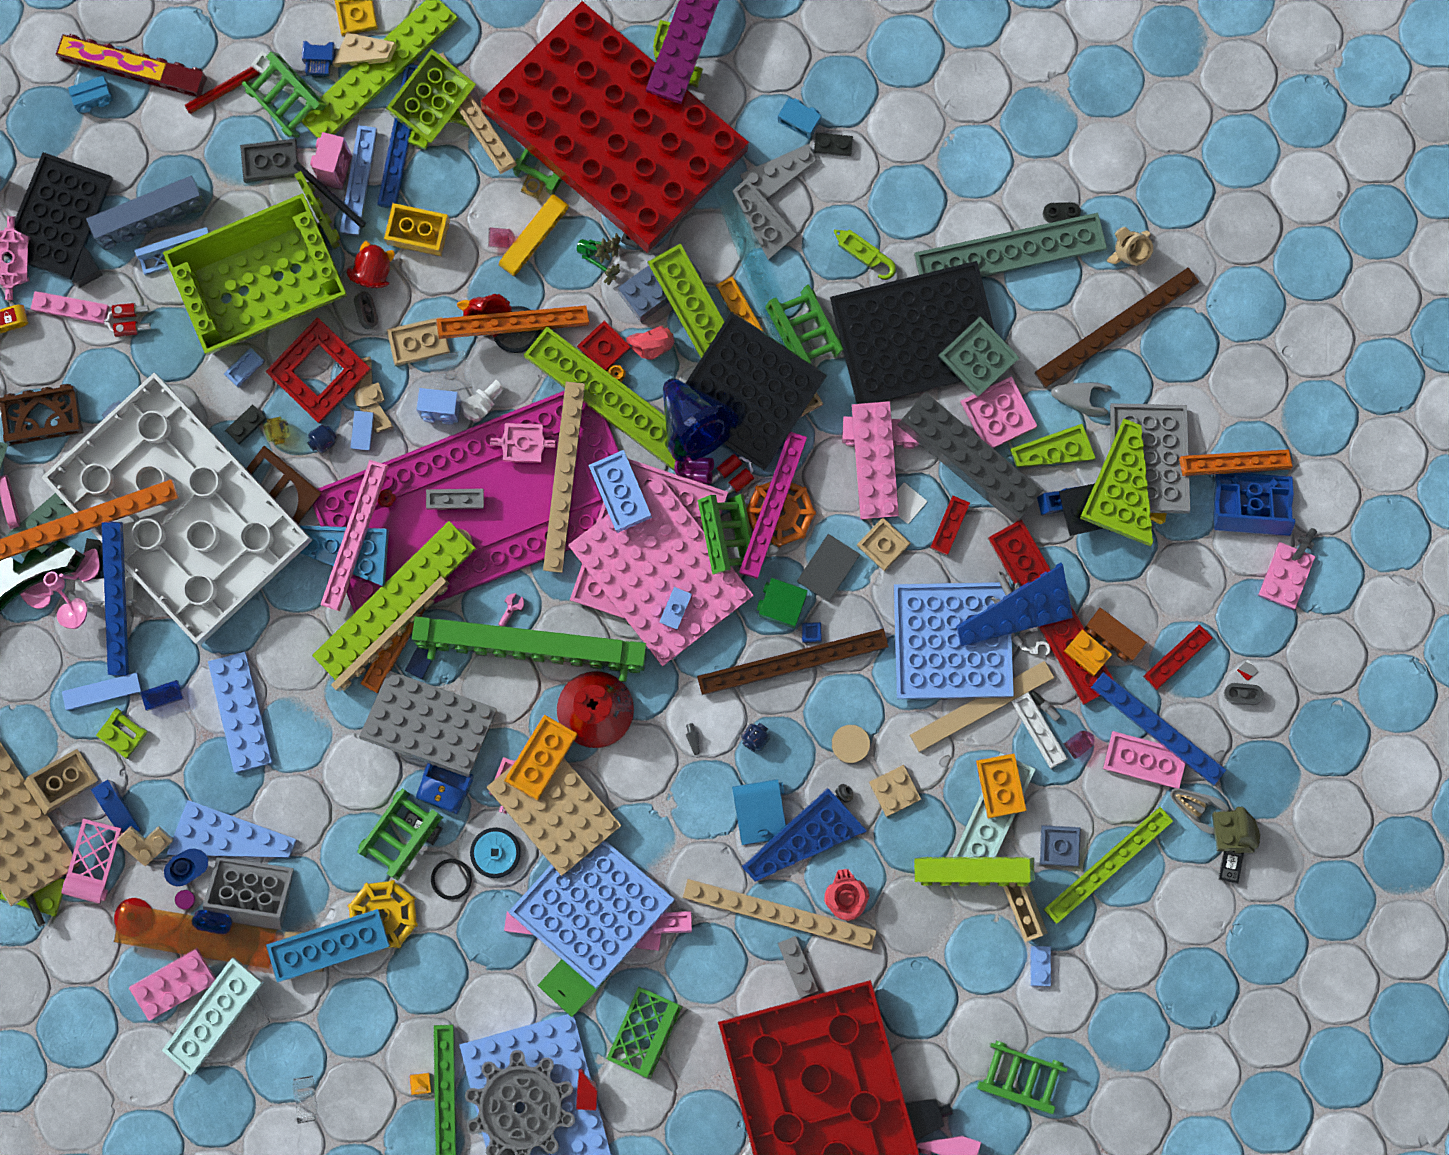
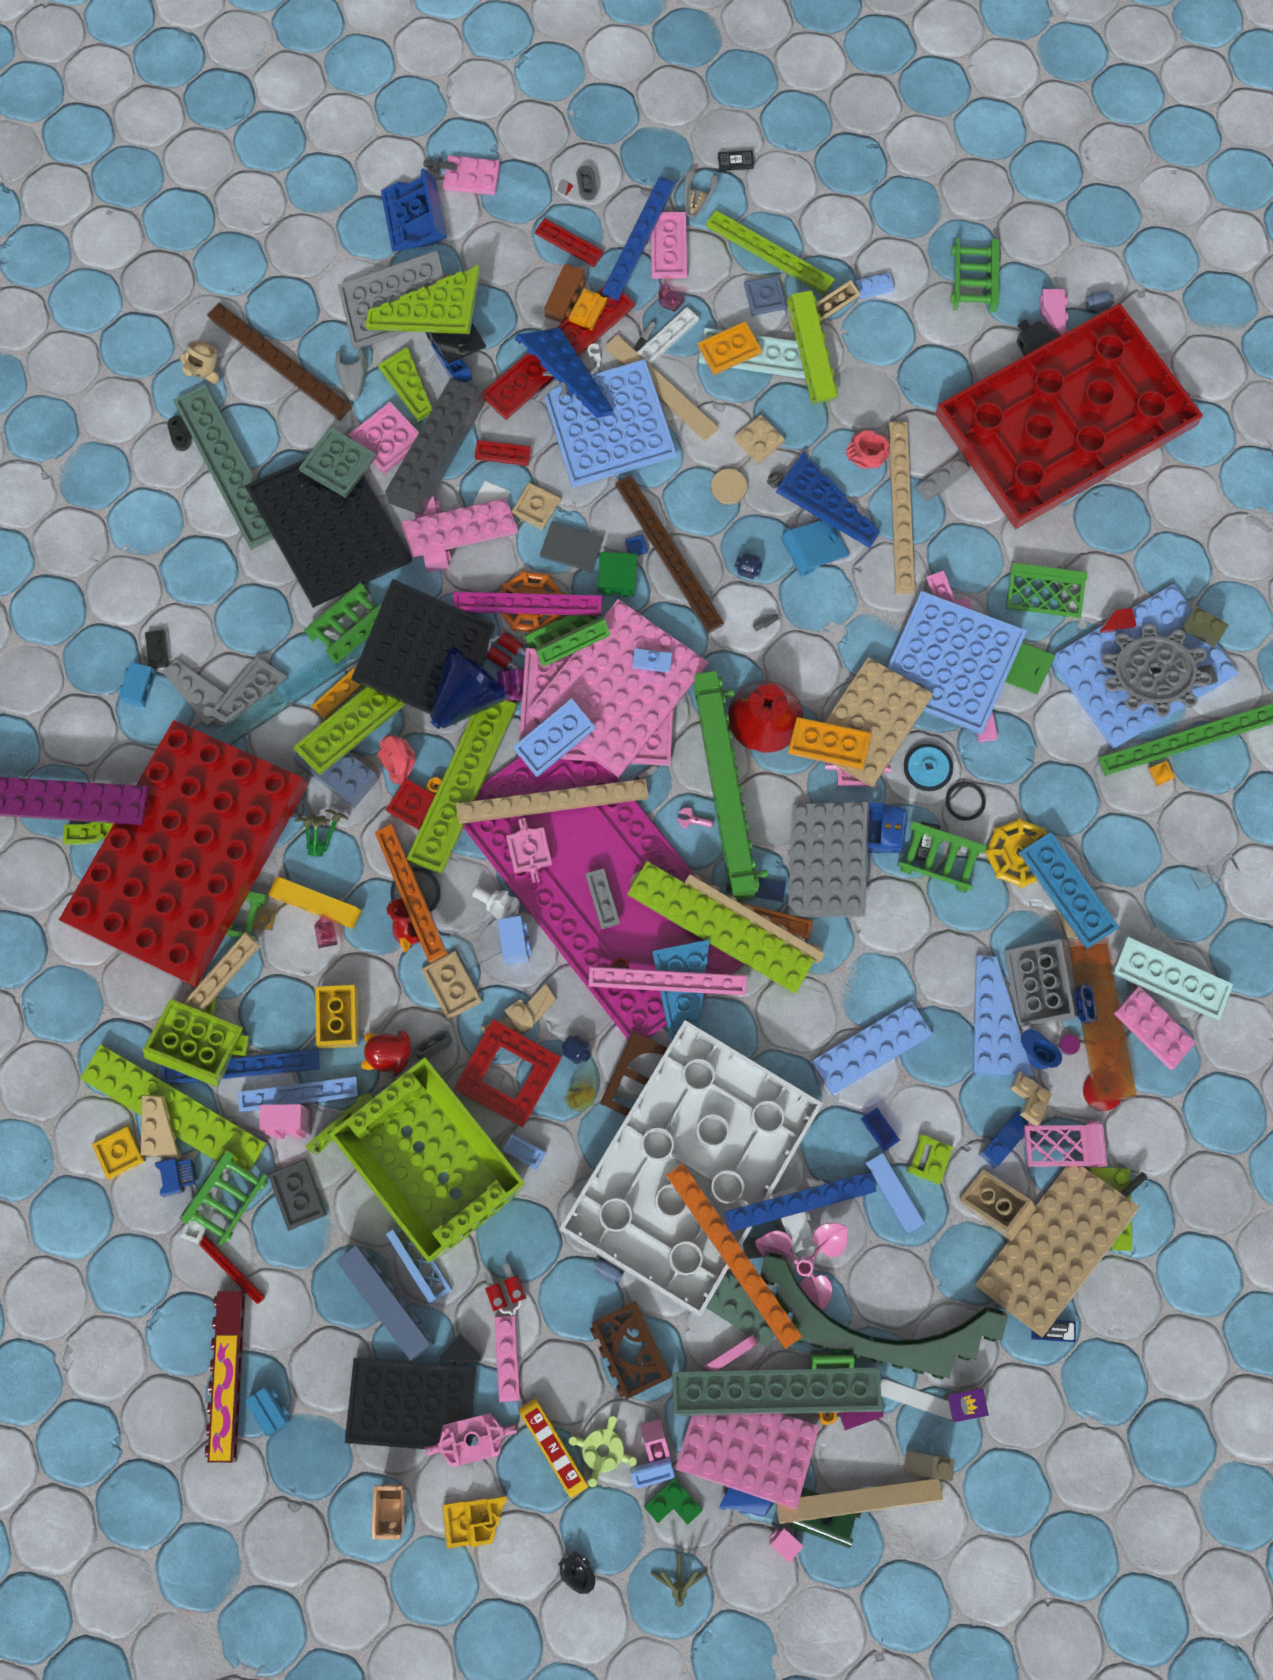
camera: 110 degrees left, 5 degrees down
pearl dark grey plate [225,404,266,445] -> none
black piece [293,162,366,229] -> none
light blue tile [351,411,374,450] -> none
lime plate [834,229,896,280] -> none
orange tile [1179,449,1293,476] -> none
olive piece [1212,806,1261,853] -> none
none -> light grey piece [632,765,658,781]

